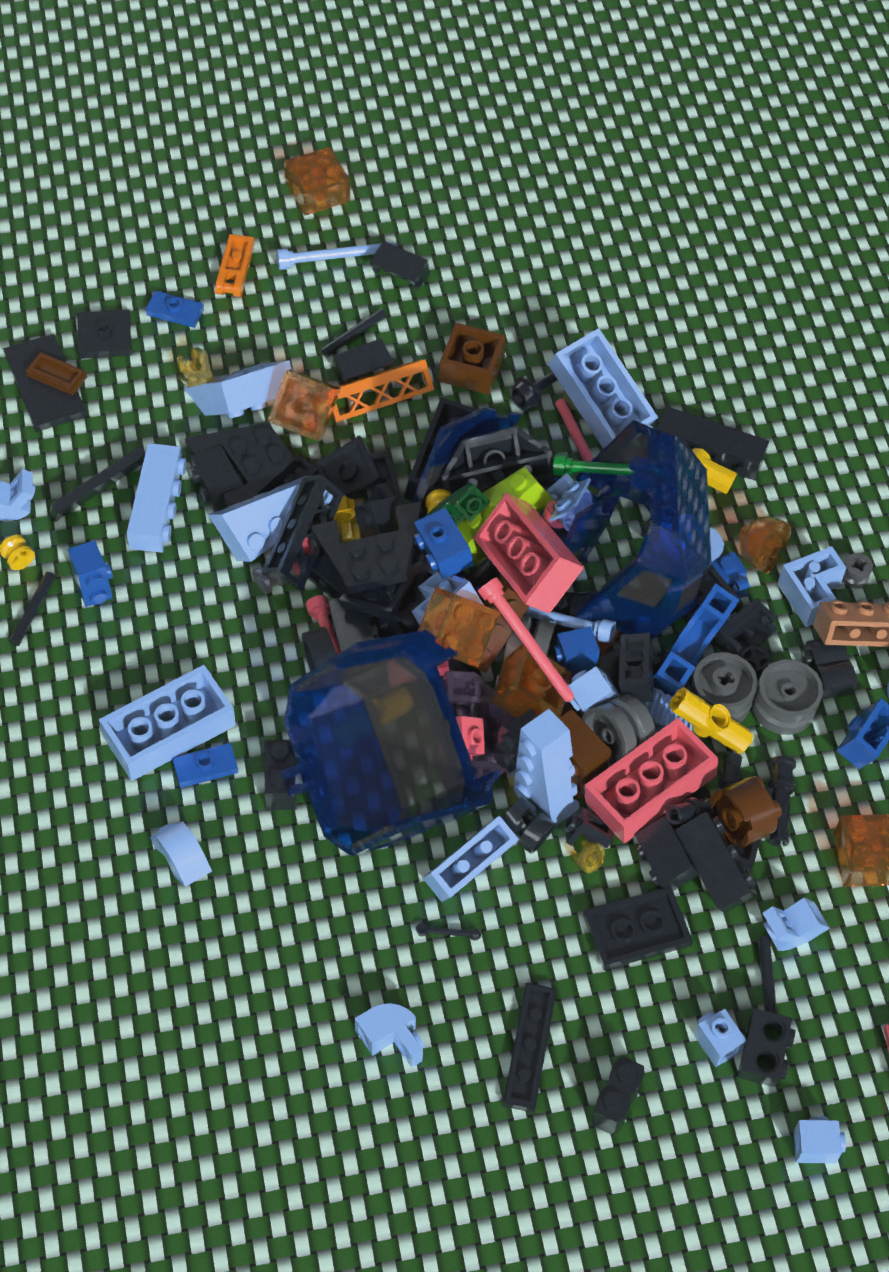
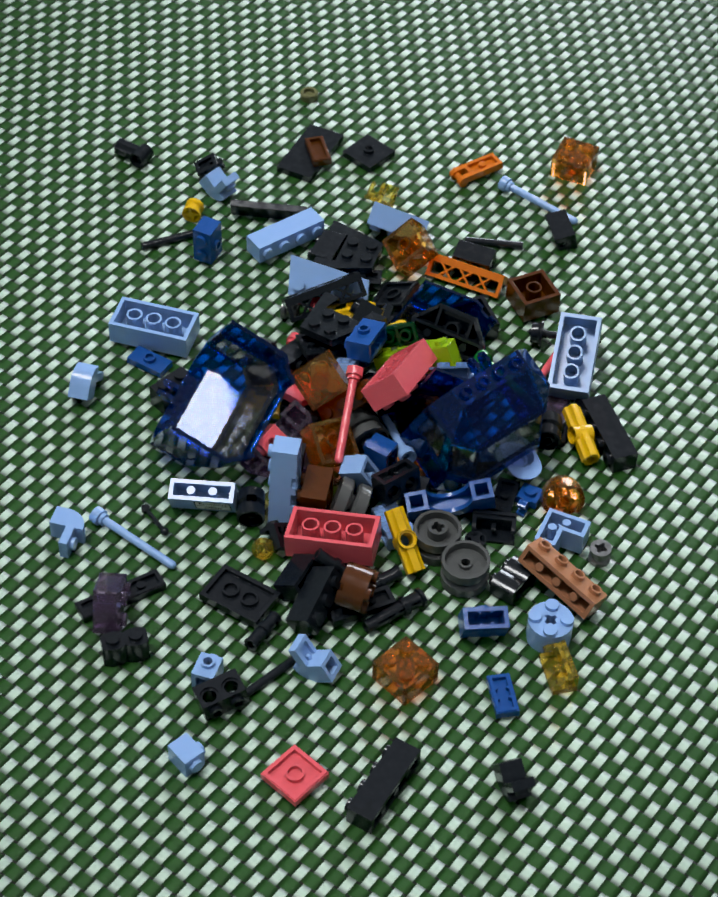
camera: 50 degrees right, 10 degrees down
blue plate [146,291,204,328] -> none
none -> light blue piece [89,506,176,569]
none -> clear purple brick [93,572,131,634]
none -> black pin [244,611,282,651]

